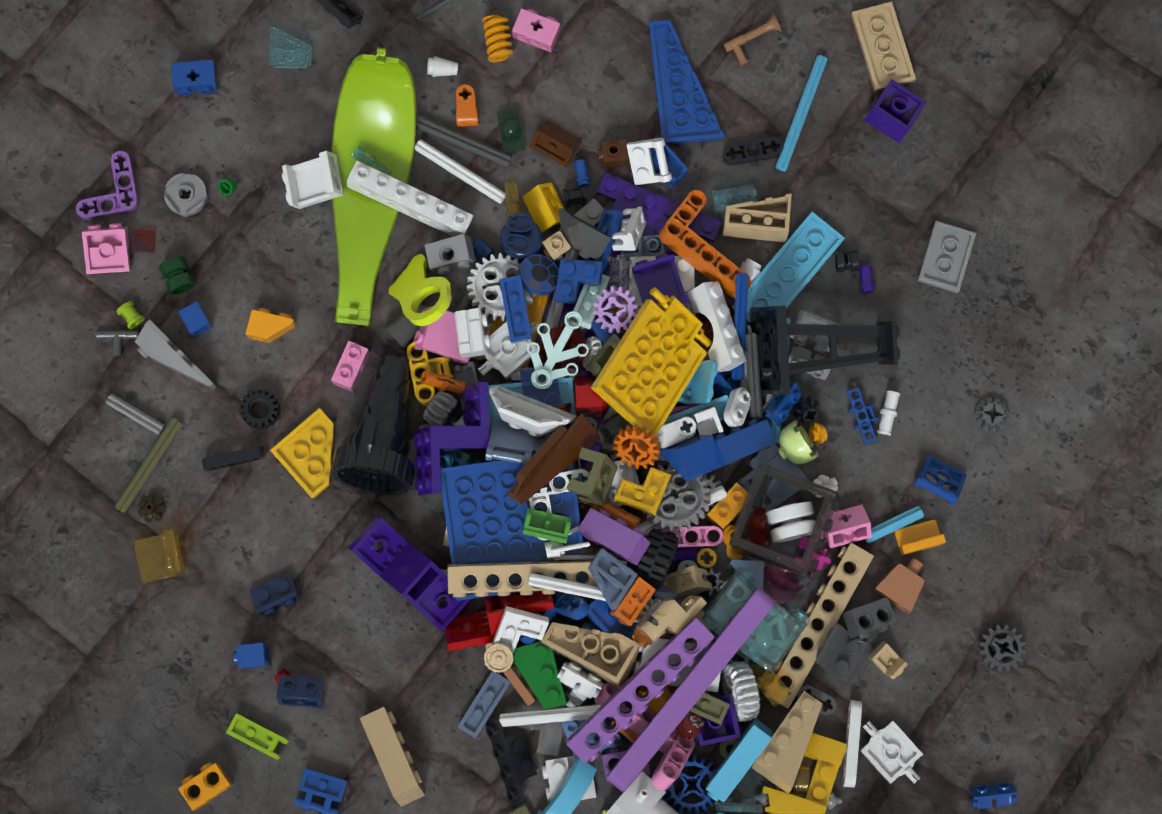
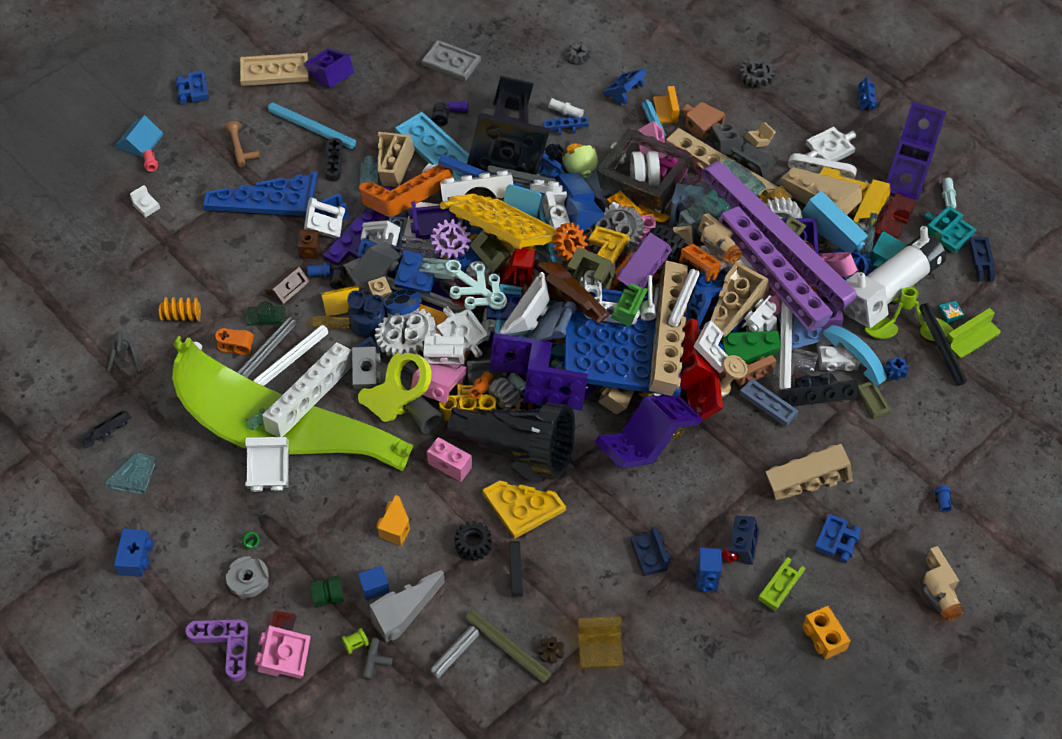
camera: 80 degrees left, 25 degrees down
blue plate [499,275,533,344] -> none
bright pink brick [512,8,560,52] -> none
sand blue wing [588,548,638,610] -> none

